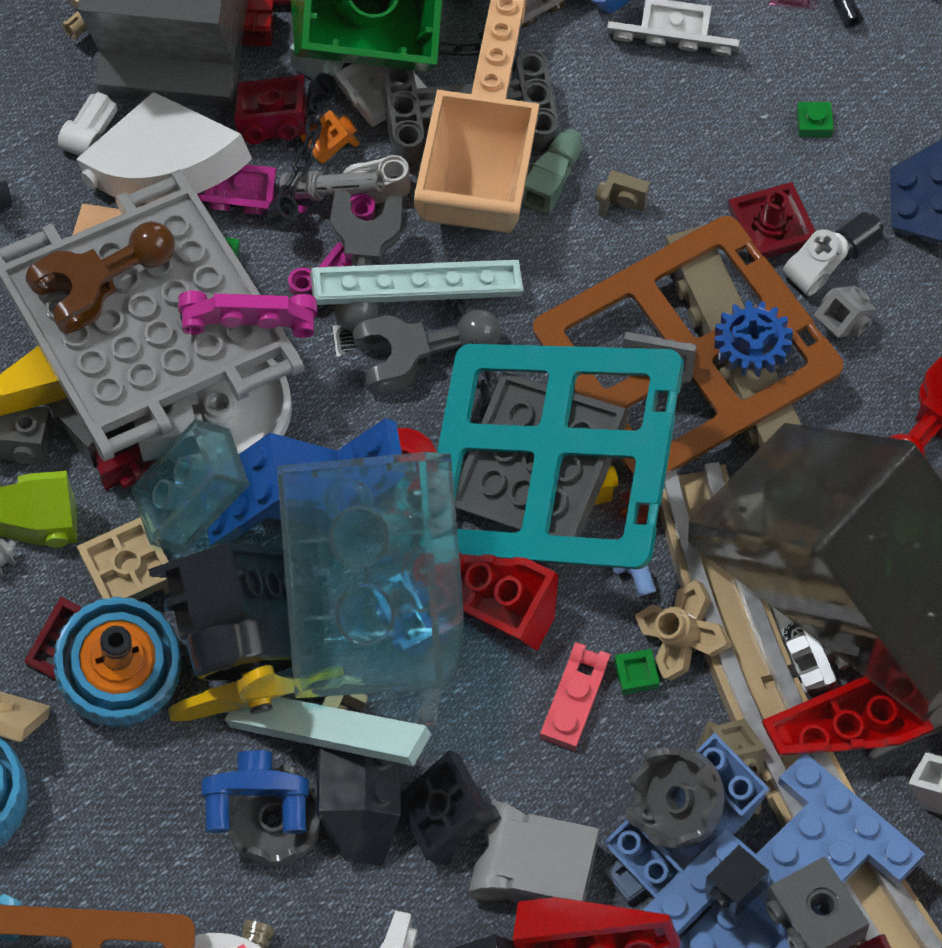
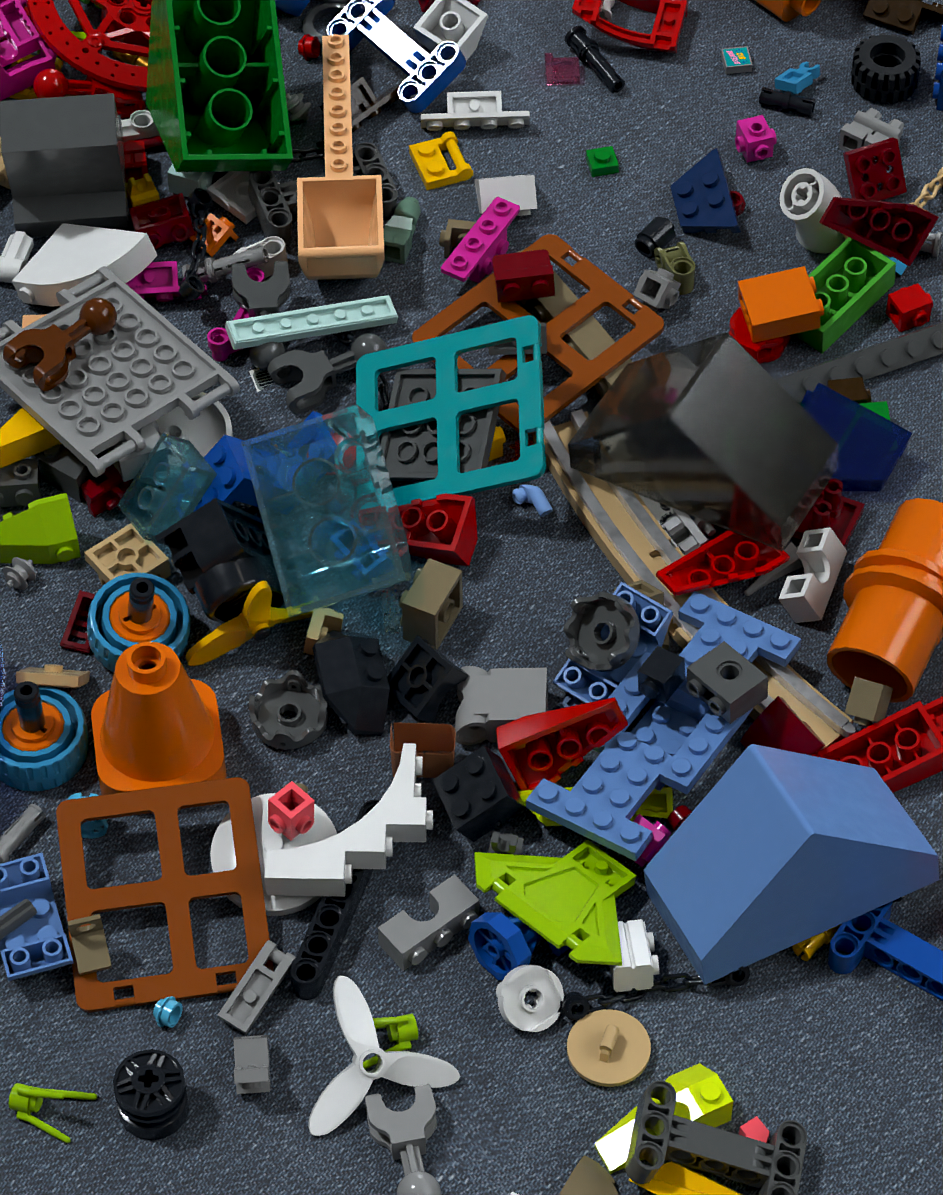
camera: 10 degrees left, 10 degrees down
dark pink plate [178,290,317,338] -> none
blue connector [201,750,309,834] -> none
light aqua tile [225,697,431,766] -> none
coral plate [540,642,611,751] -> none
green plate [614,649,660,695] -> none
tan plant [635,580,732,681] -> none
blue gear [714,300,793,377] -> none
dark red plate [727,182,816,262] -> none
white piece [782,229,849,296] -> none
none -> orange cone [91,642,227,795]
none -> yellow tile [126,173,160,207]
none -> nougat piece [390,723,456,778]
none -> dark tan brick [399,558,463,650]
none -> yellow plate [409,131,473,190]
none -> dark pink bracket [441,197,520,283]
none -> white slope [474,174,537,216]
none -> dark red bracket [492,249,555,303]
none -> olive piece [654,241,695,295]

